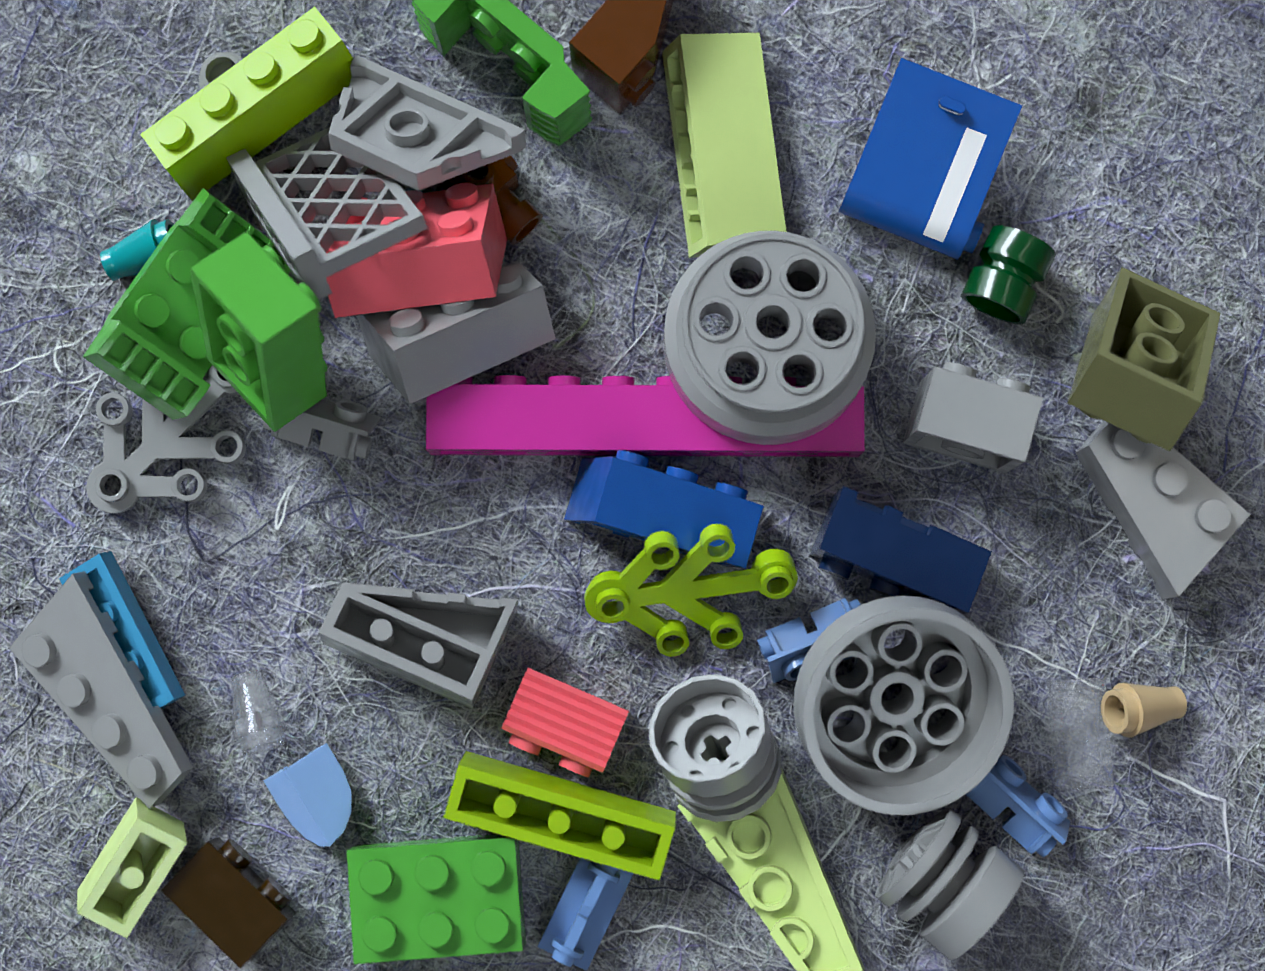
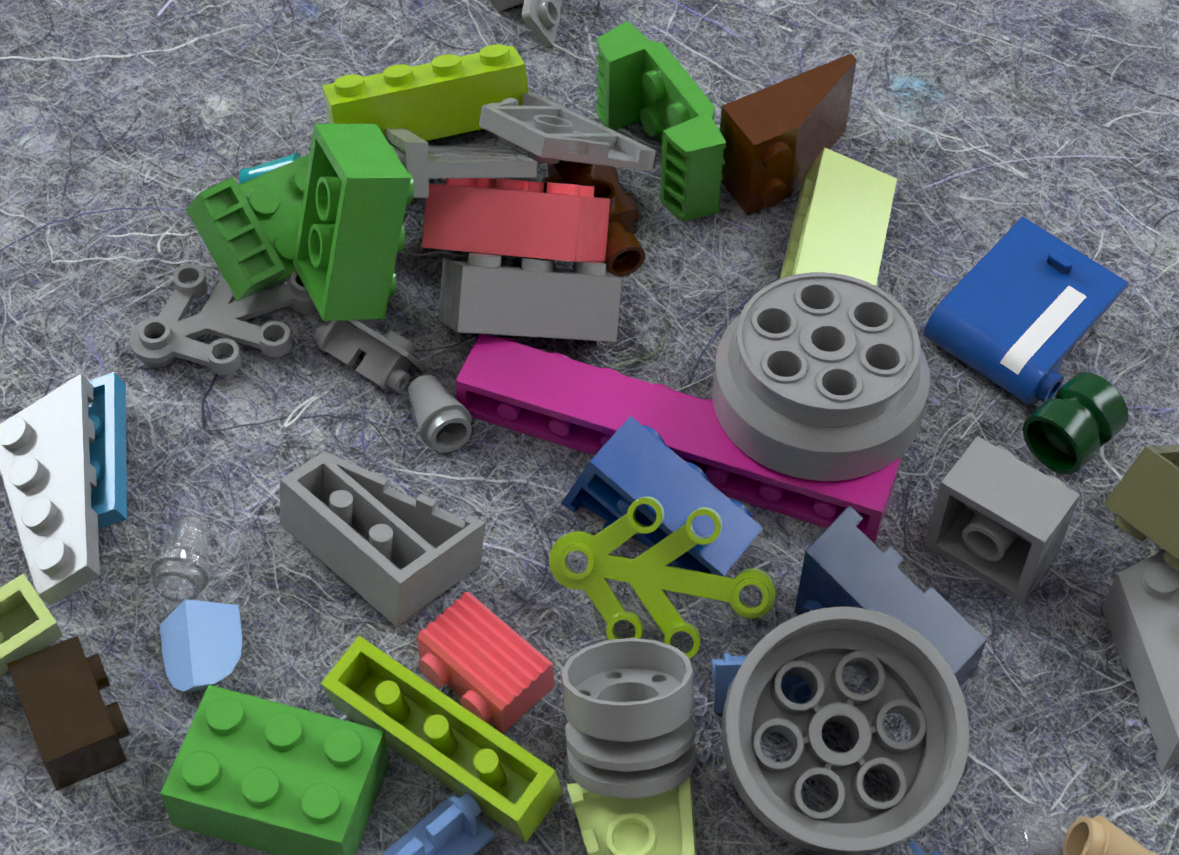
camera: 20 degrees right, 30 degrees down
none -> light grey cone [408,375,472,452]

